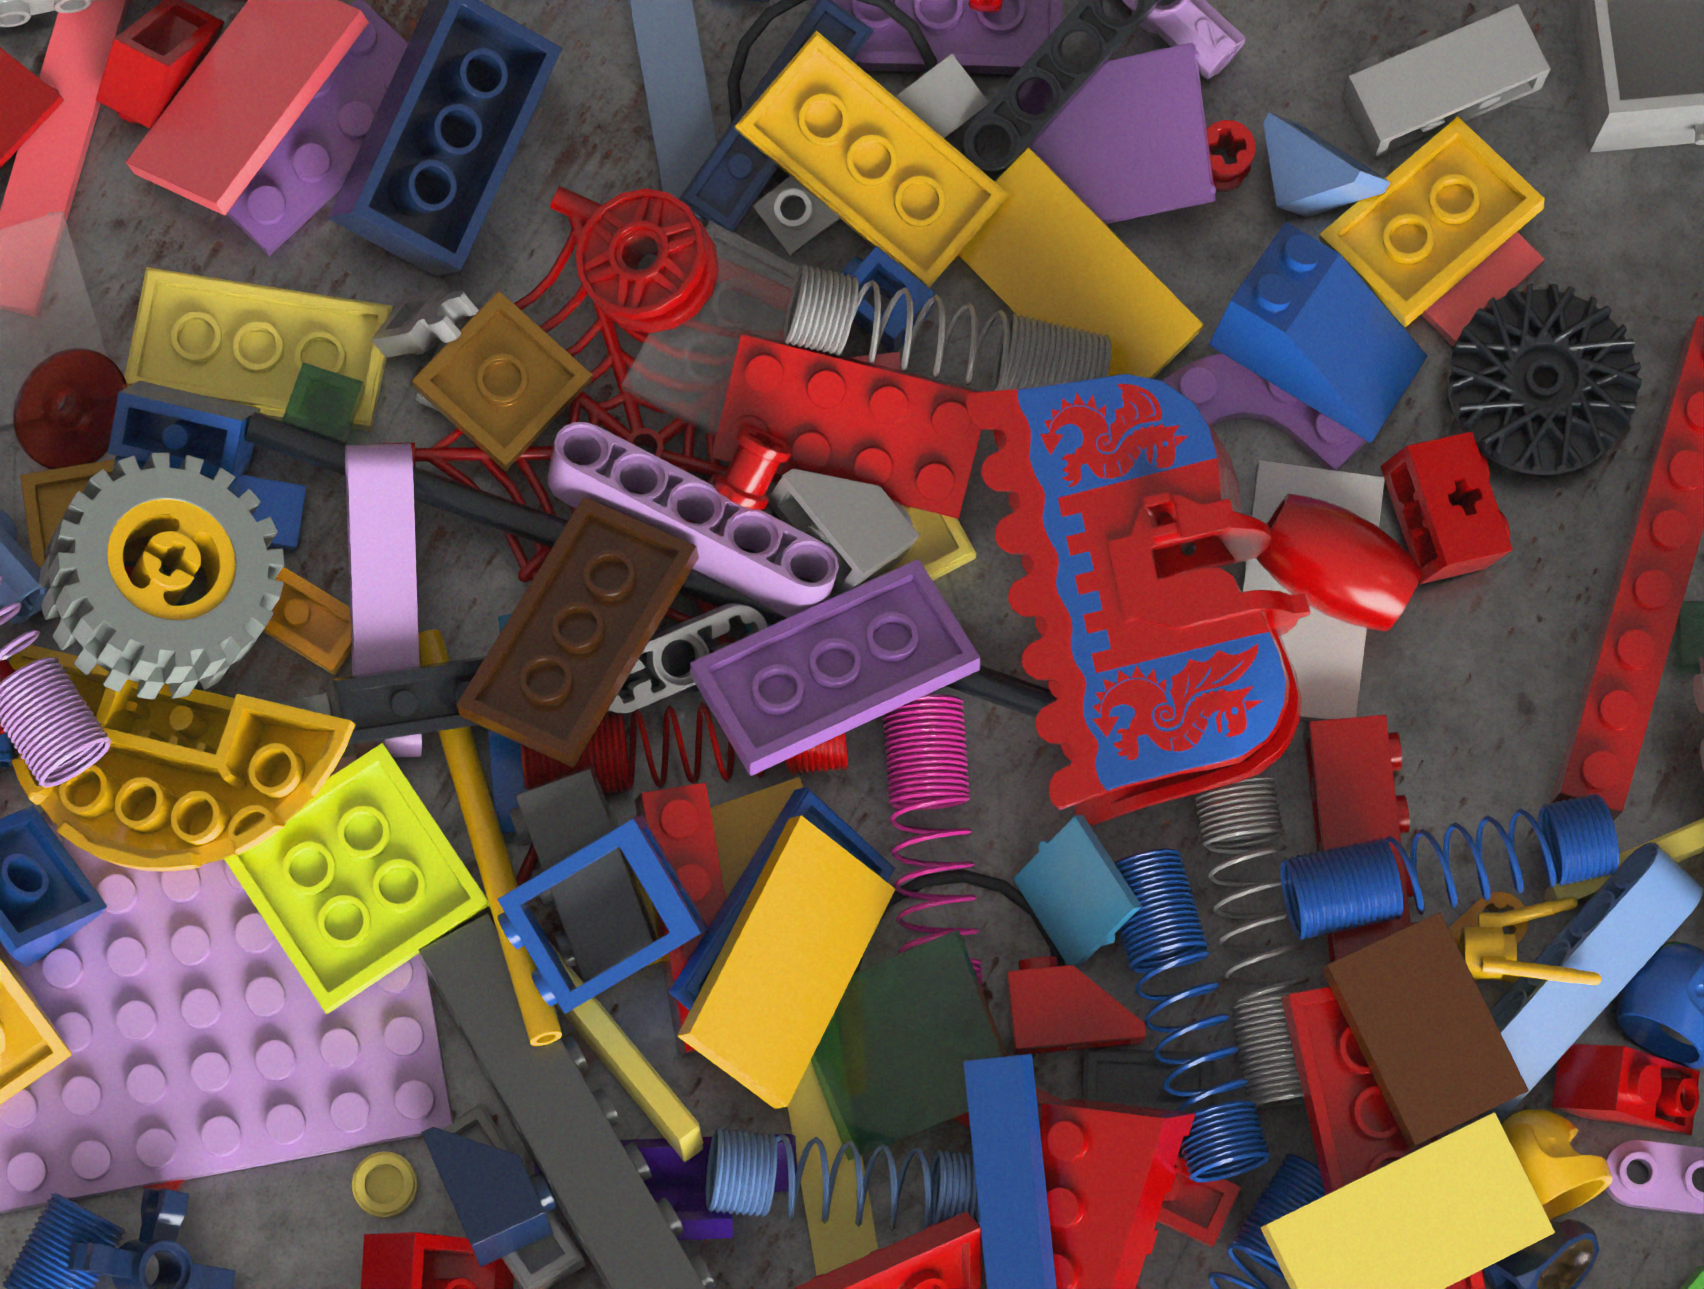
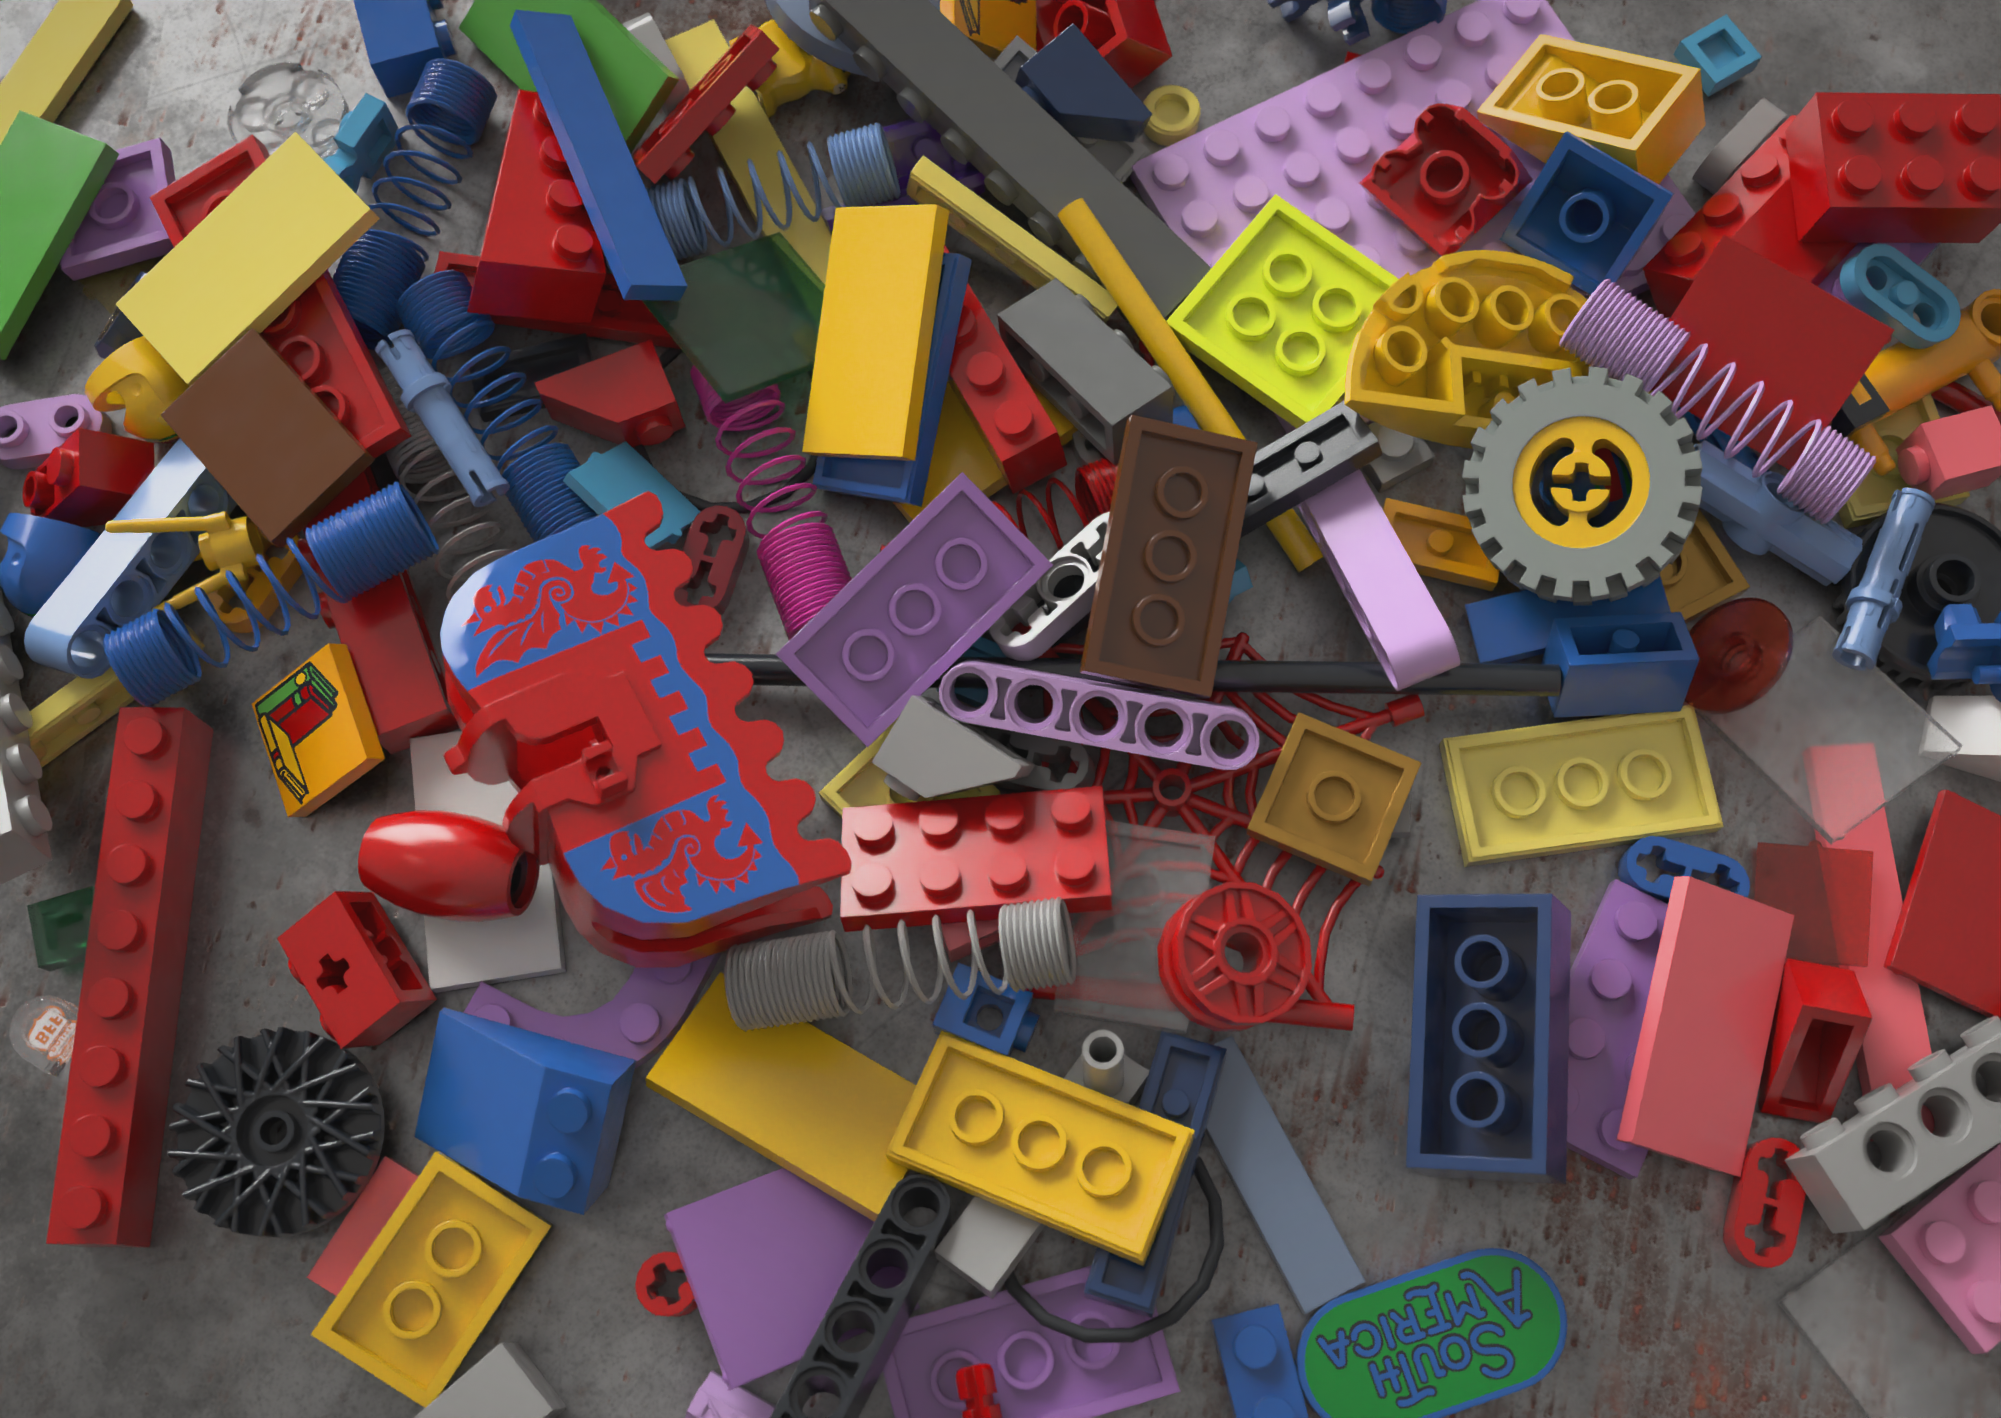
camera: 165 degrees right, 5 degrees down
clear green plate [282,362,365,442] -> none
light grey plate [371,289,479,358] -> none
blue window [497,815,709,1014] -> none
red bush [713,426,792,510] -> none
medium blue slope [1263,112,1390,217] -> none
none -> tile [251,643,385,817]
none -> medium blue pin [375,329,510,507]
none -> dark red beam [674,505,750,615]
none -> red slope [1359,103,1533,257]
none -> blue beam [1618,836,1750,904]
none -> clear red piece [1754,840,1873,967]

